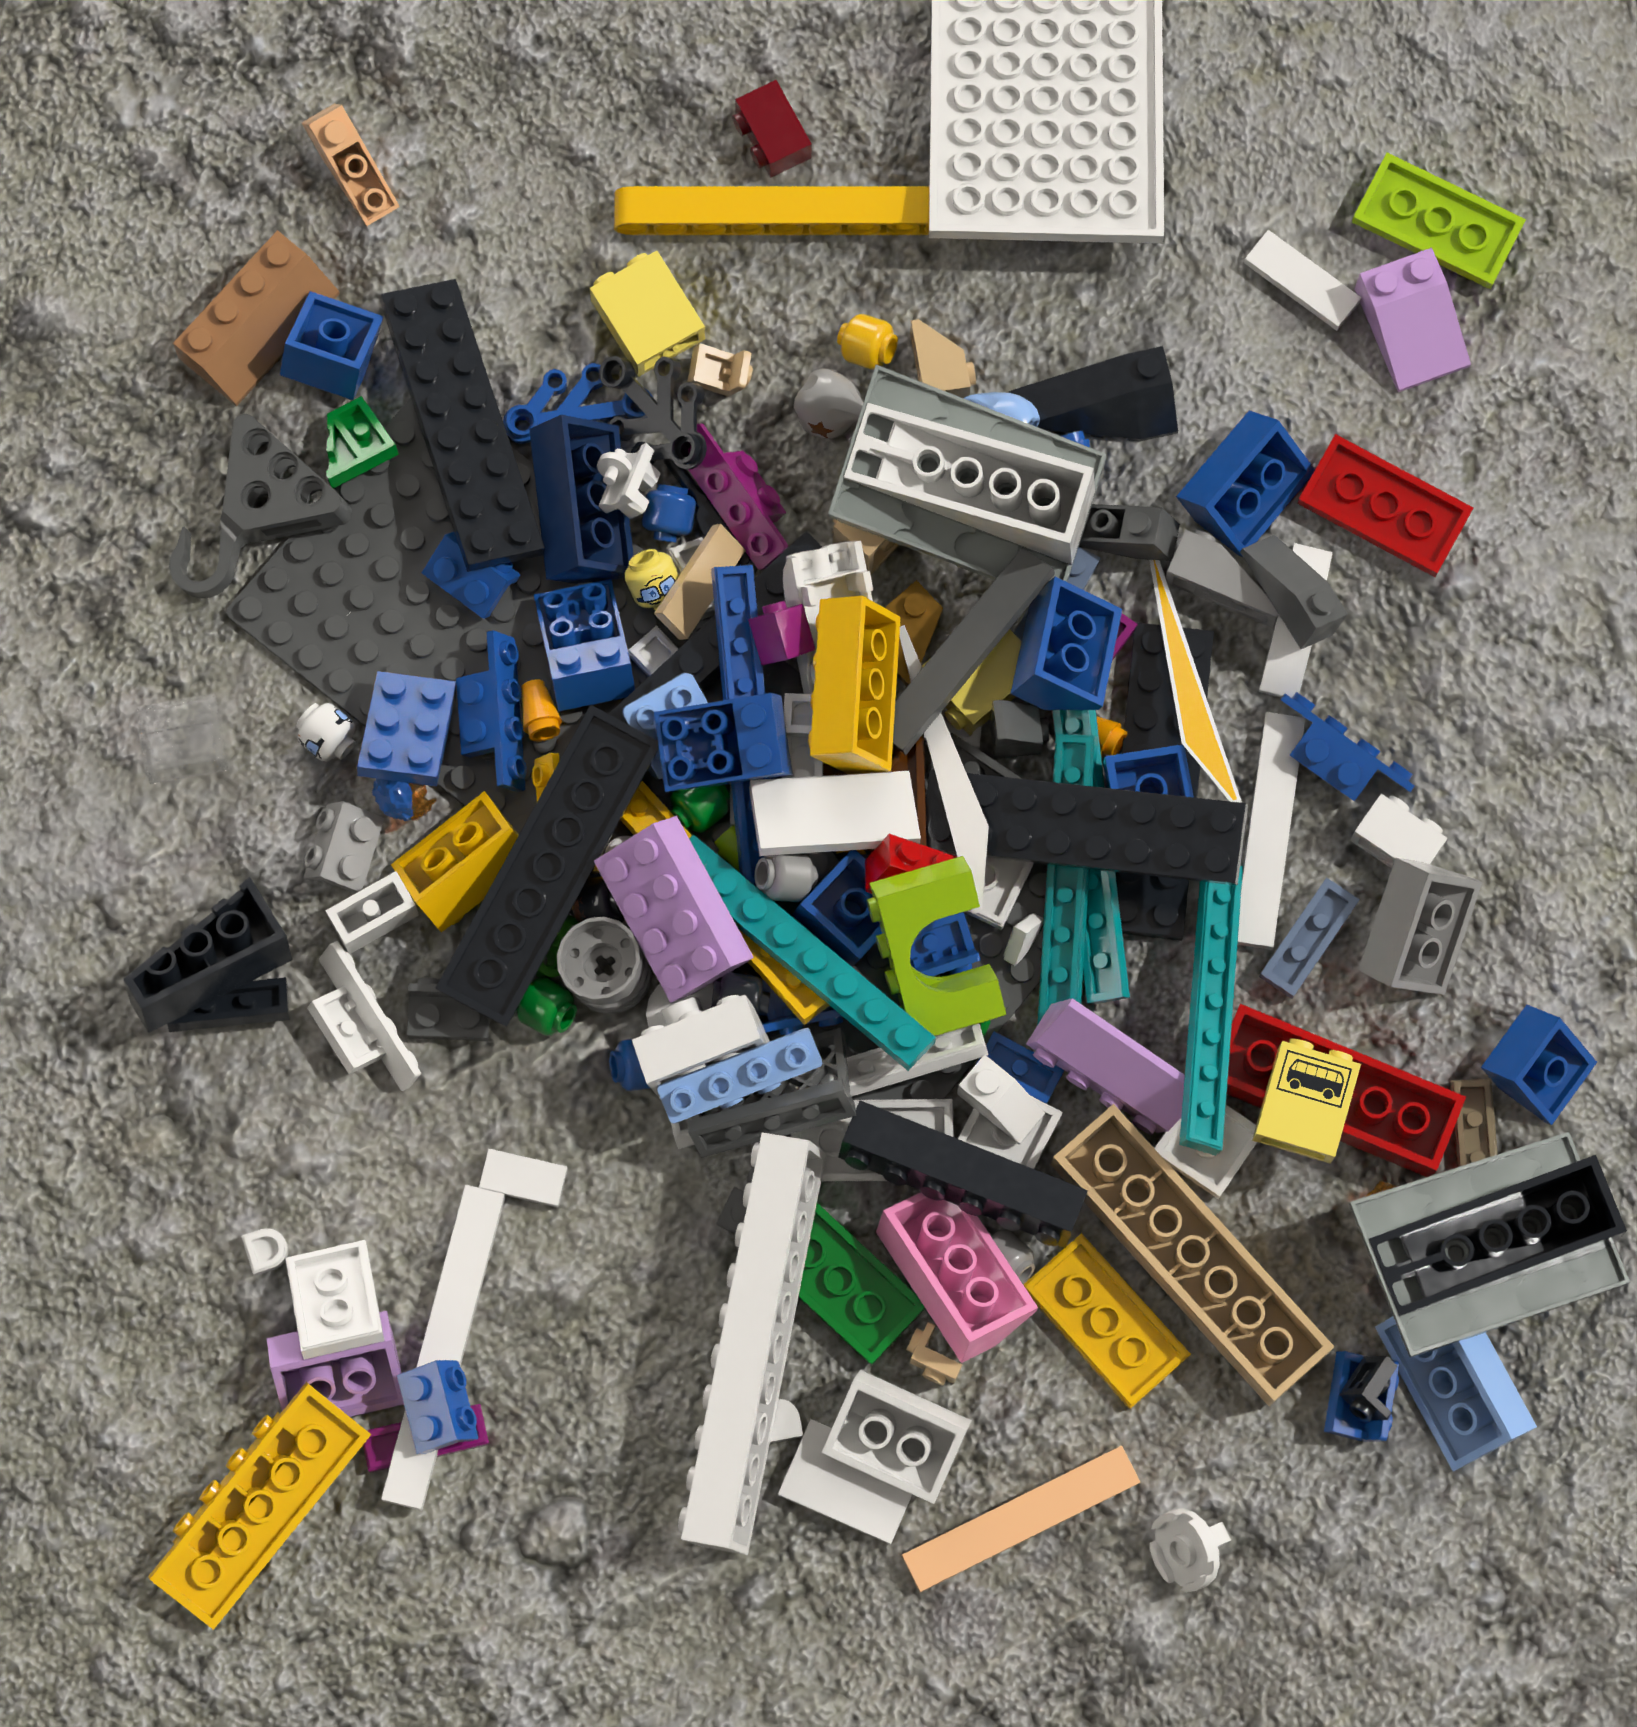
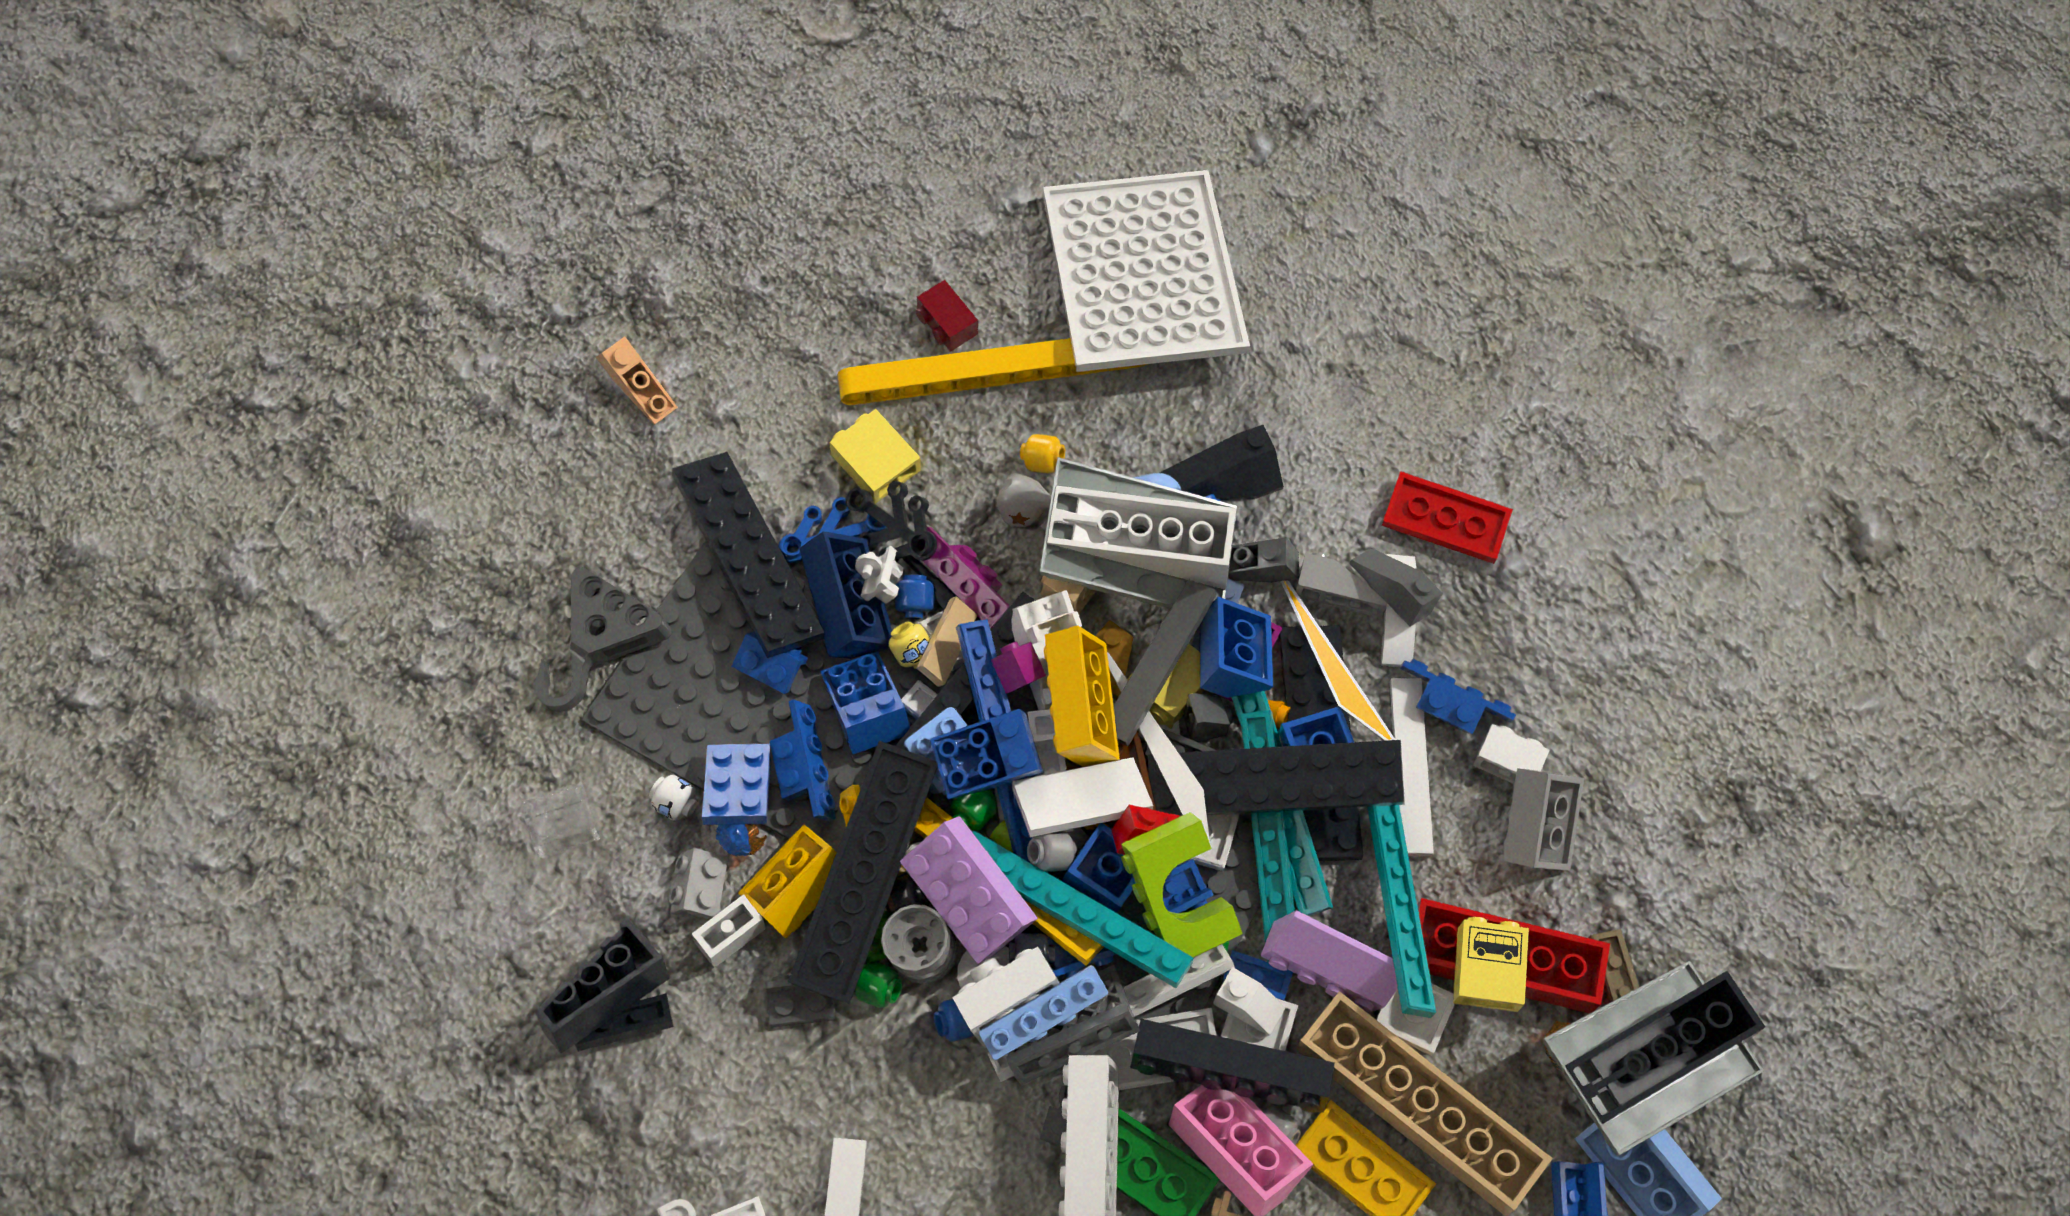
camera: 10 degrees left, 10 degrees down
medium nougat slope [173,230,340,407] -> none
blue slope [280,291,384,400] -> none
white bracket [307,941,421,1091] -> none
green wing [326,396,399,488] -> none
white tile [479,1149,568,1208] -> none
light orange cone [521,679,562,742] -> none
tan bracket [687,343,753,397] -> none
tan slope [910,319,976,398] -> none
white tile [1003,913,1044,966] -> none
blue slope [1176,410,1315,557] -> none
white tile [1244,230,1362,331] -> none
sand blue plate [1259,877,1360,999] -> none
black bracket [1339,1356,1397,1422] -> none
lime plate [1352,152,1526,290] -> none
lavender slope [1354,248,1471,393] -> none
blue slope [1481,1004,1597,1125] -> none

